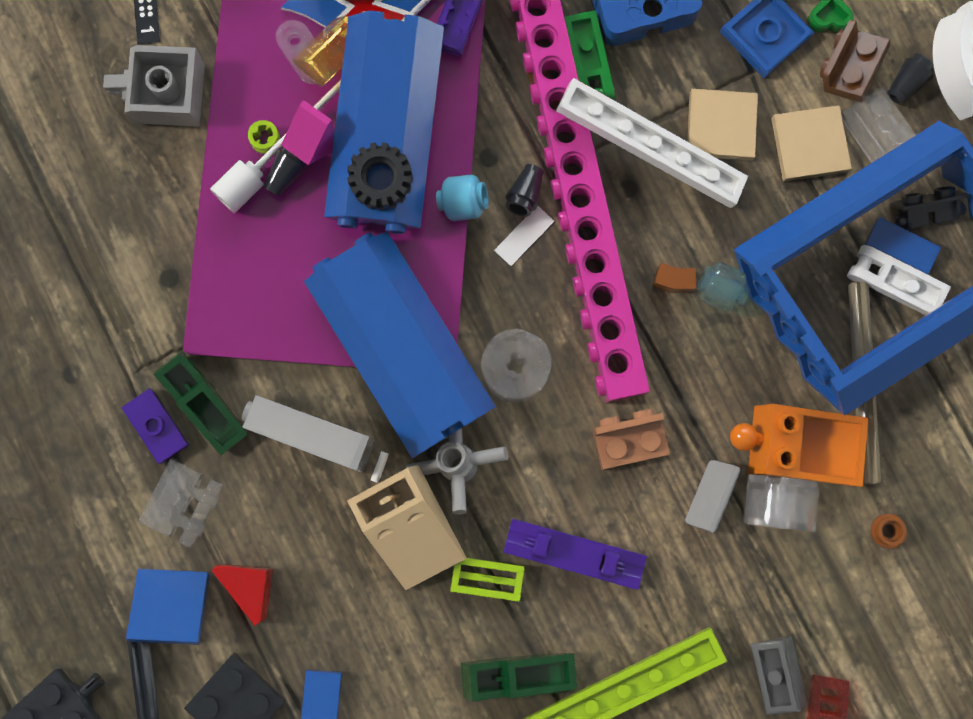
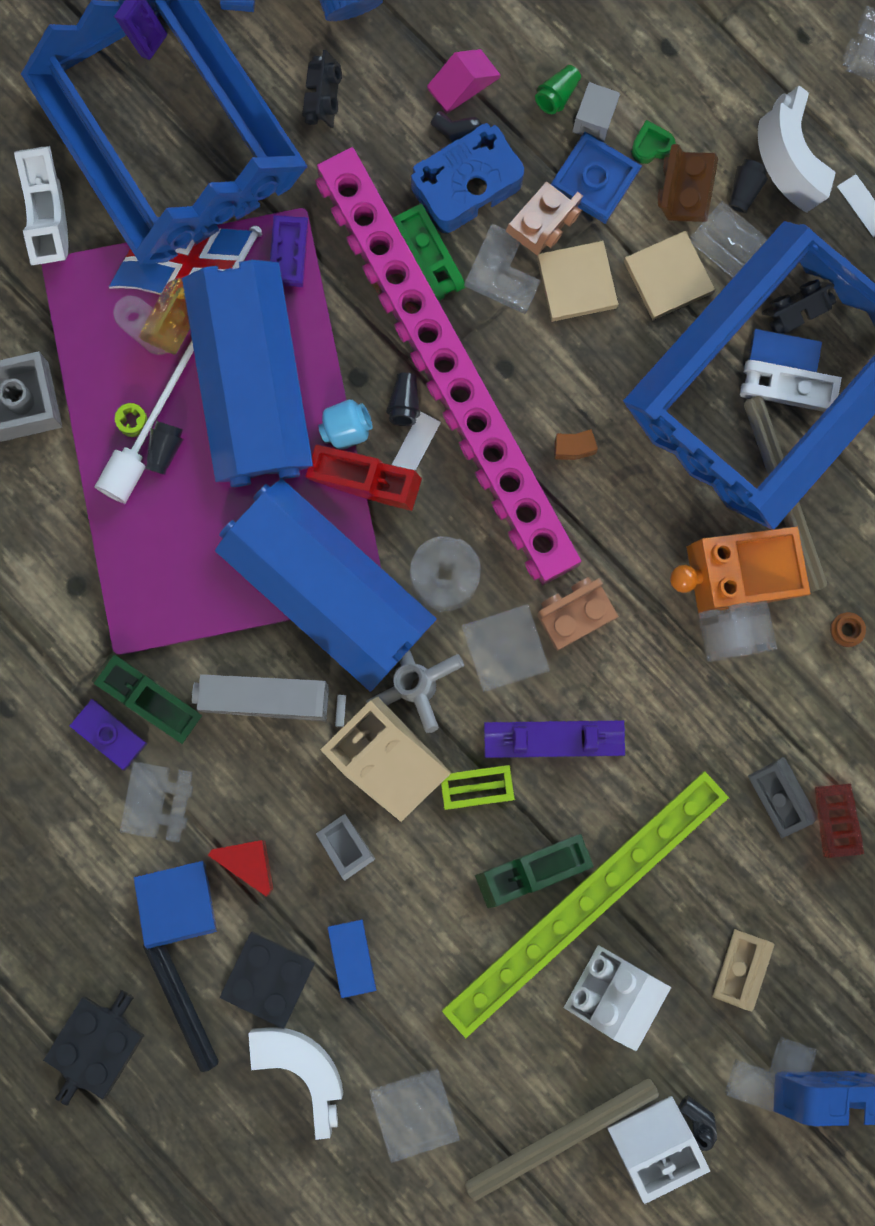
camera: 20 degrees left, 0 degrees up
dark pink slope [281,100,334,165] -> none
black tyre [347,142,413,211] -> none
white plate [556,78,748,208] -> none
light grey slope [685,460,741,533] -> none
clear light blue head [696,262,750,312] -> none
none -> red slope [305,445,422,511]
none -> light grey slope [316,814,375,881]
none -> clear plate [462,604,550,693]
none -> clear plate [464,224,540,314]
none -> bracket [506,181,583,256]

